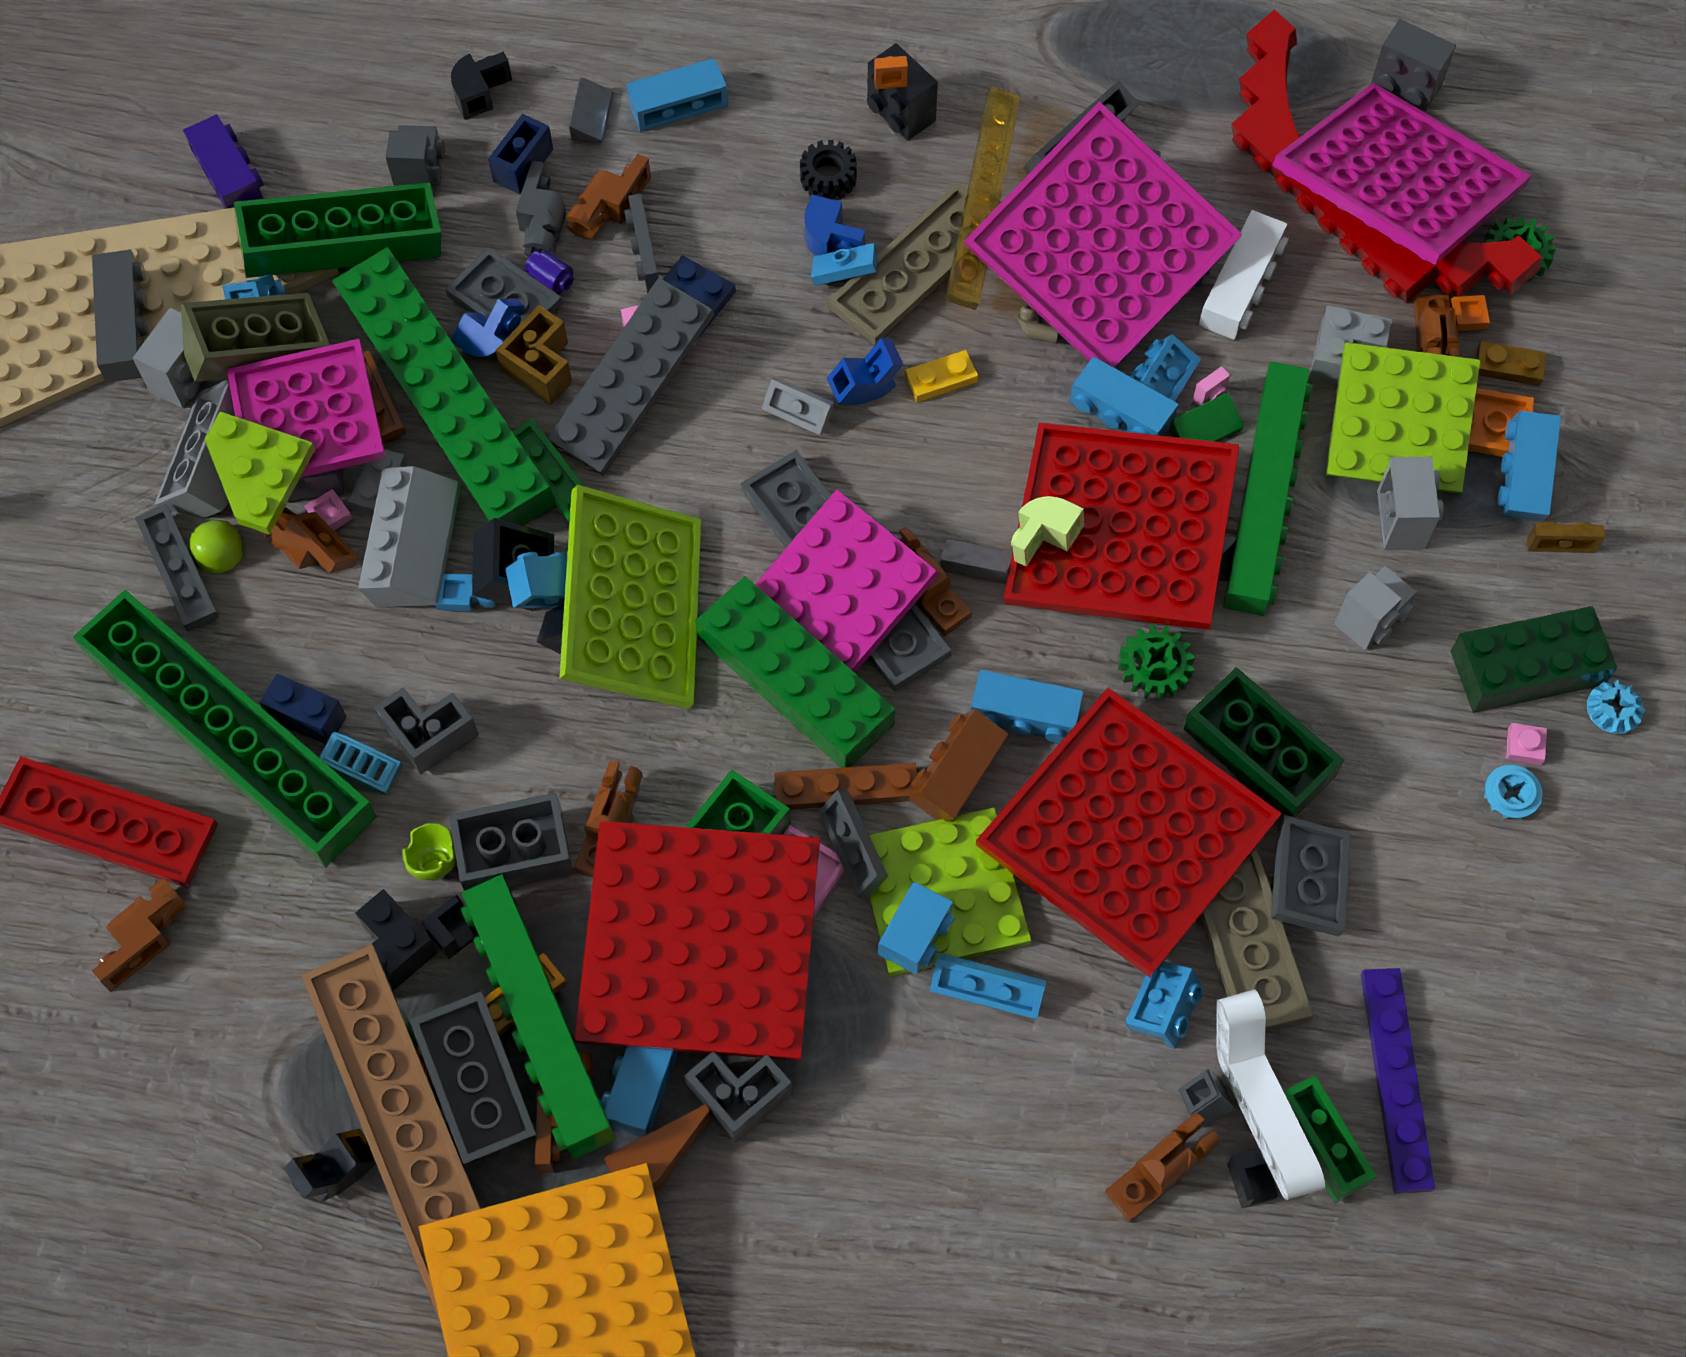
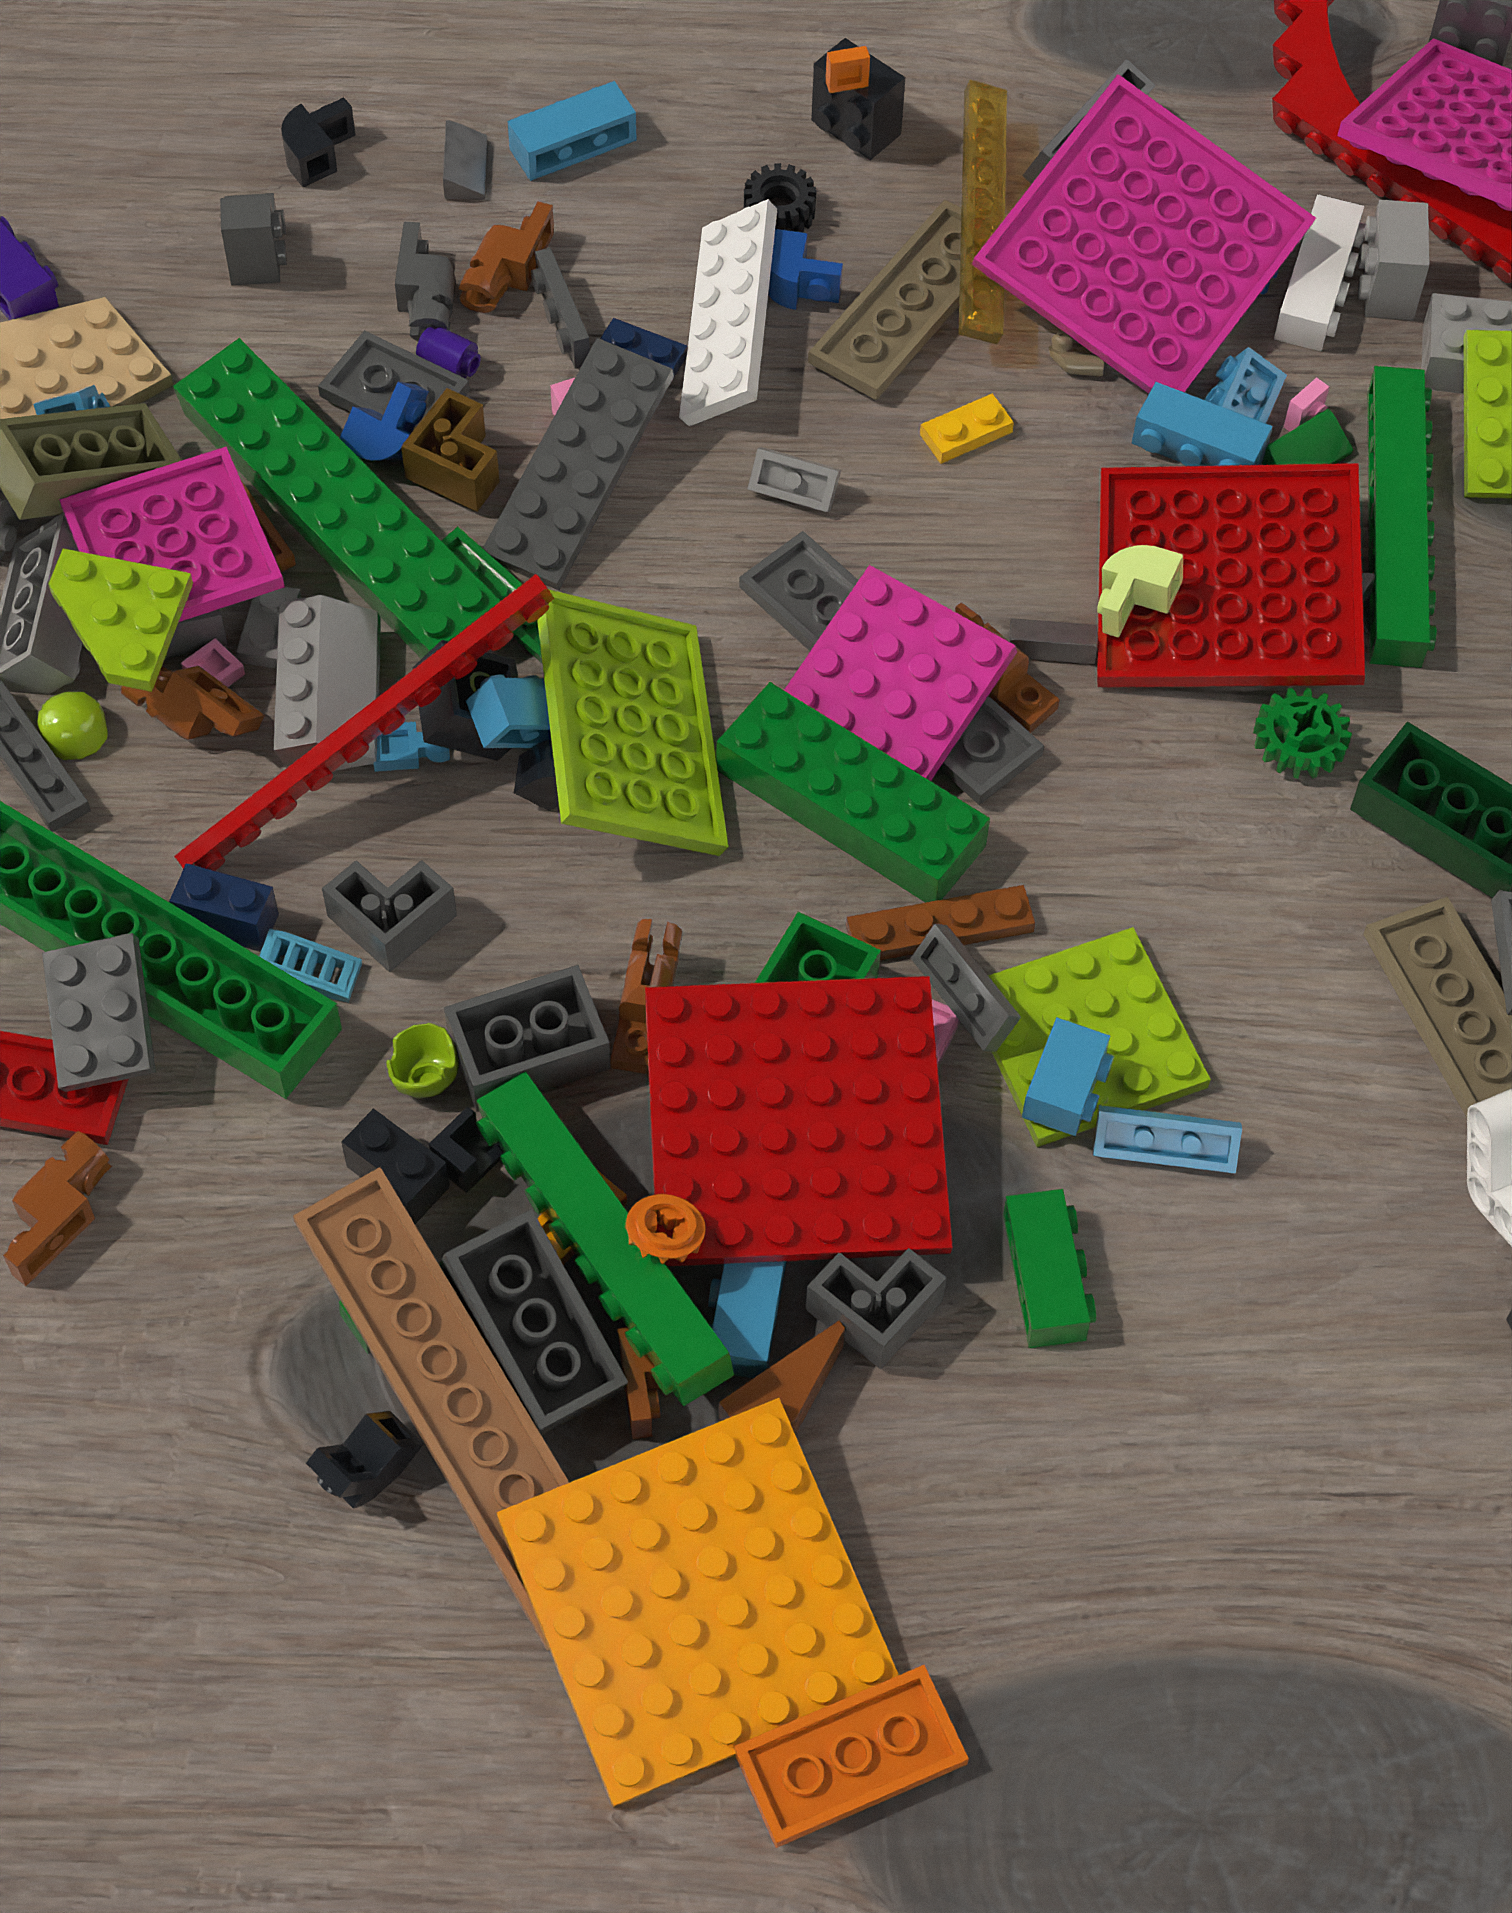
camera: 10 degrees left, 5 degrees down
green brick [234,182,441,278] -> none
dark blue brick [488,113,554,194] -> none
dark azure plate [811,243,878,286] -> none
blue brick [827,338,904,405] -> none
dark orange brick [908,709,1008,822] -> none
dark azure brick [971,669,1083,743] -> none
red plate [975,688,1282,978] -> none
dark orange plate [1105,1113,1220,1223] -> none
dark azure bracket [1125,961,1203,1049] -> none
dark grey slope [1178,1069,1235,1128] -> none
none -> dark grey plate [42,933,156,1092]
none -> red plate [174,574,555,871]
none -> orange gear [625,1194,705,1265]
none -> white plate [679,199,777,426]
none -> green brick [1003,1189,1096,1348]
none -> light grey brick [1358,199,1429,321]

